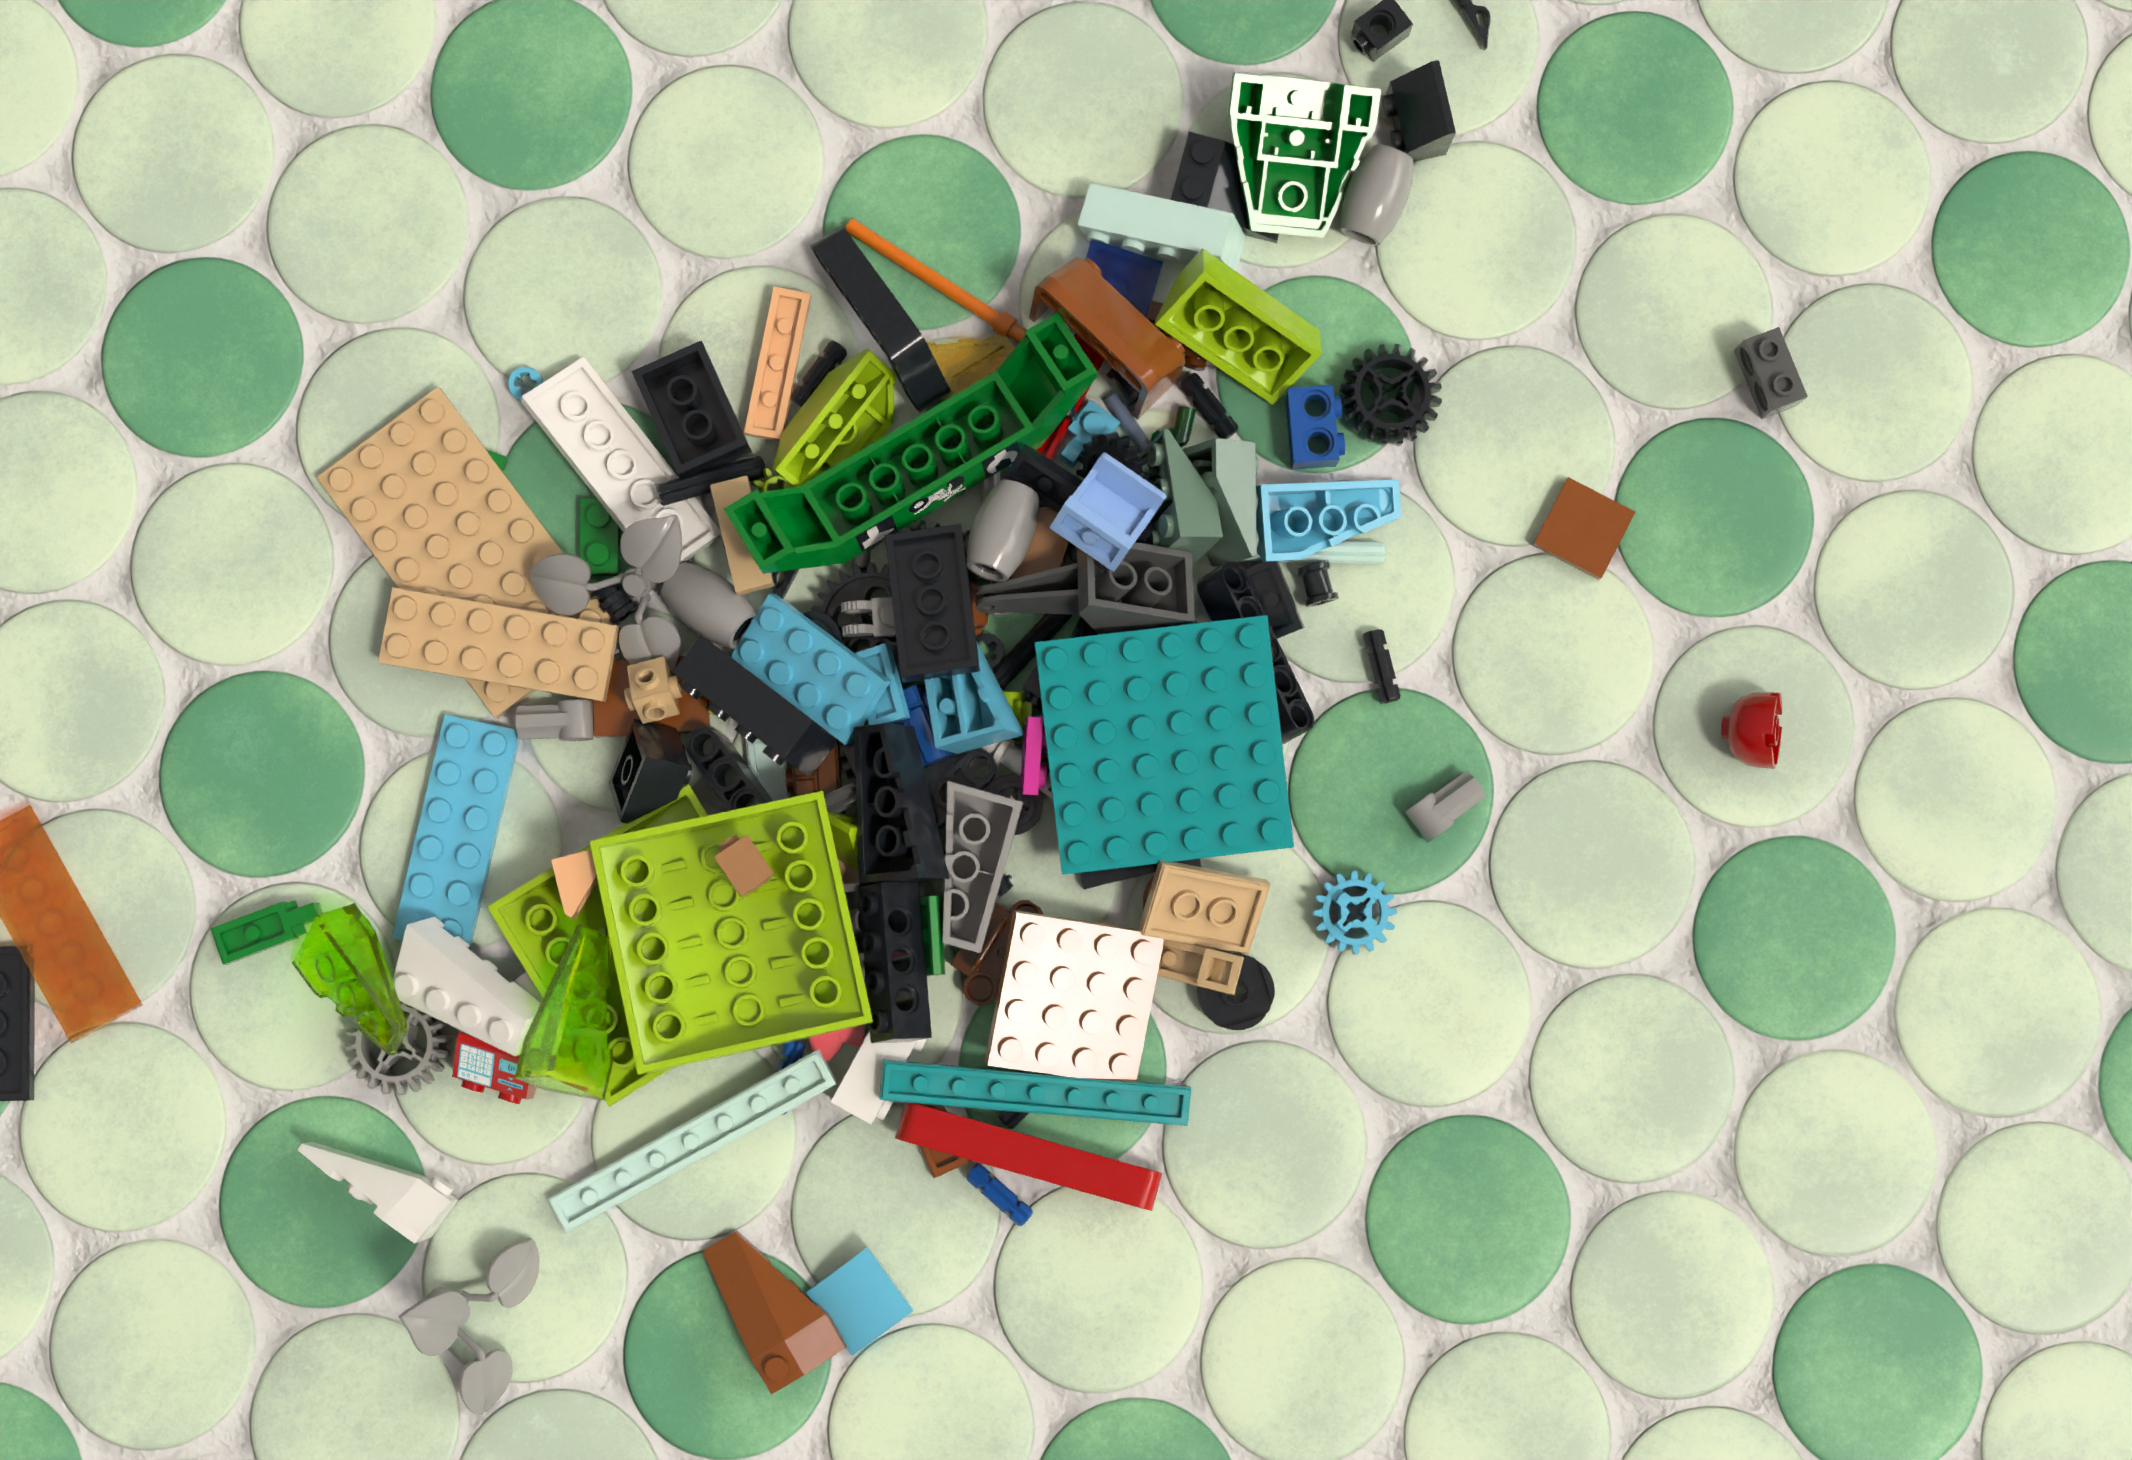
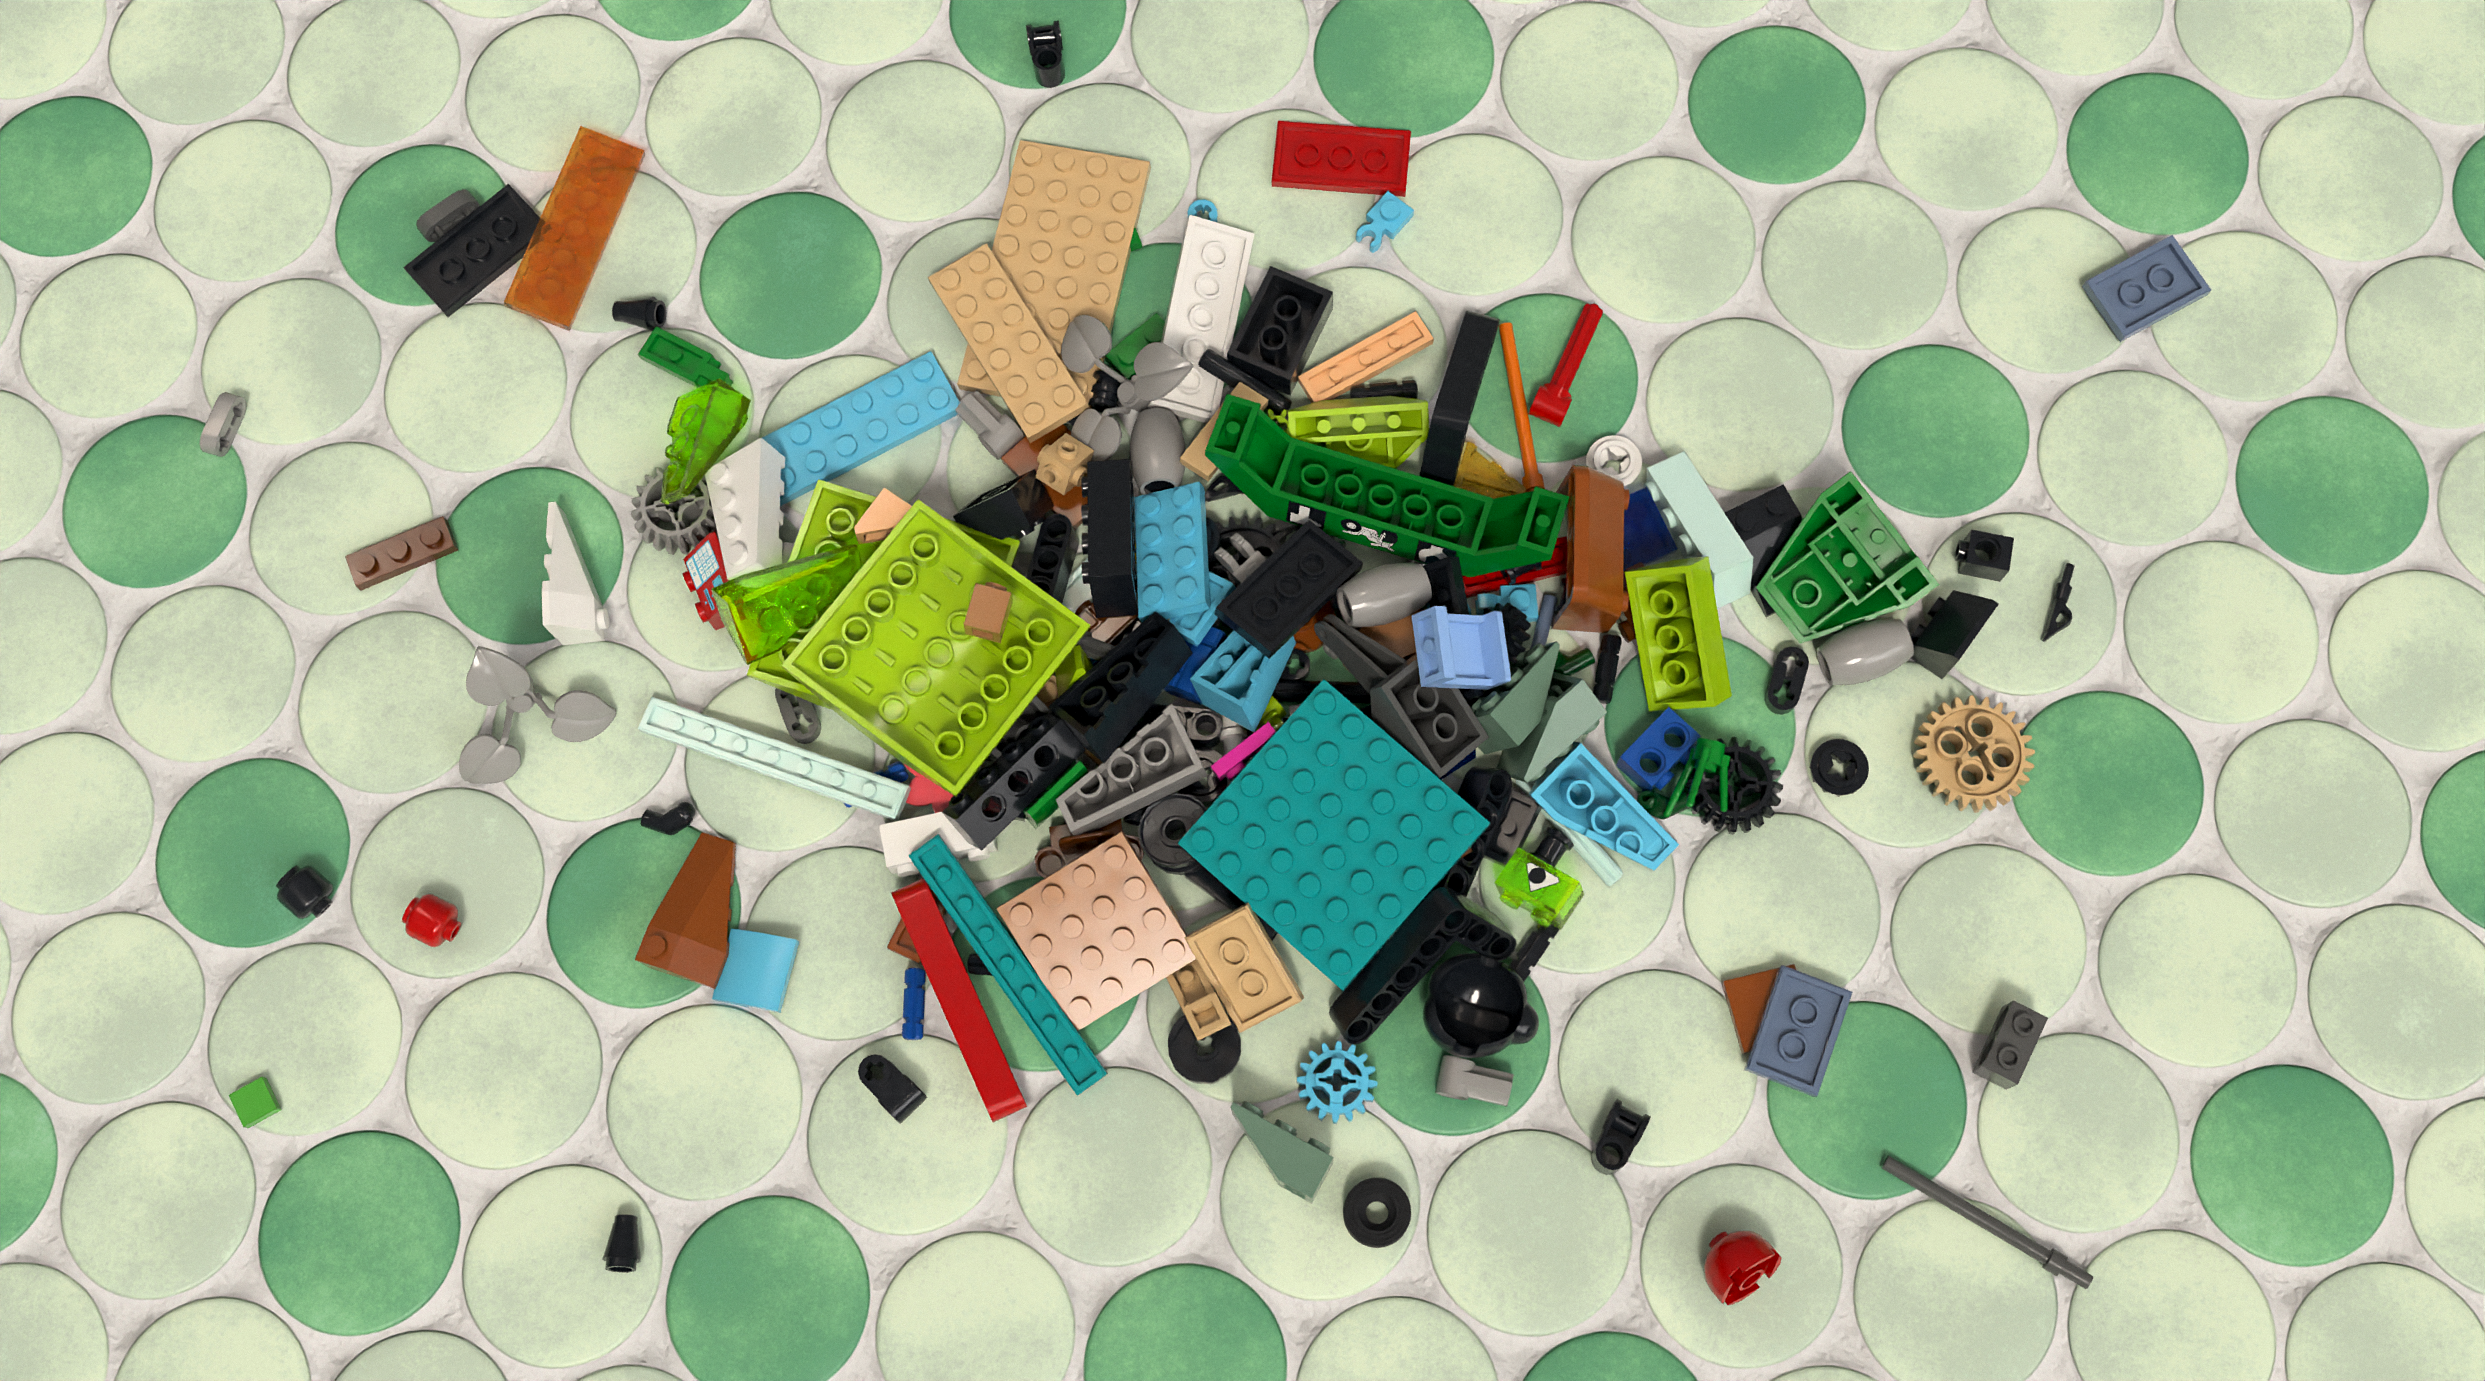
camera: 55 degrees right, 10 degrees down
none -> reddish brown plate [345,516,459,591]
none -> black cone [612,297,666,331]
none -> black arm [640,802,695,835]
none -> dark grey beam [775,688,821,744]
none -> black piece [858,1054,928,1124]
none -> black piece [1026,20,1065,88]
none -> black wheel [1138,793,1207,875]
none -> sand green slope [1230,1101,1334,1204]
none -> red tile [1272,121,1411,197]
none -> black beam [1329,887,1517,1044]
none -> black tyre [1343,1178,1411,1248]
none -> medium azure plate [1356,191,1414,253]
none -> black piece [1423,953,1539,1058]
none -> clear neon green brick [1494,847,1585,930]
none -> red axle [1528,303,1603,427]
none -> white gear [1586,435,1642,488]
none -> black piece [1591,1099,1651,1175]
none -> dark green arm [1637,790,1693,820]
none -> green plant [1663,738,1731,818]
none -> sand blue tile [1744,965,1853,1097]
none -> black beam [1764,646,1809,715]
none -> black gear [1809,739,1869,797]
none -> dark grey bar [1881,1155,2093,1289]
none -> tan gear [1913,695,2035,813]

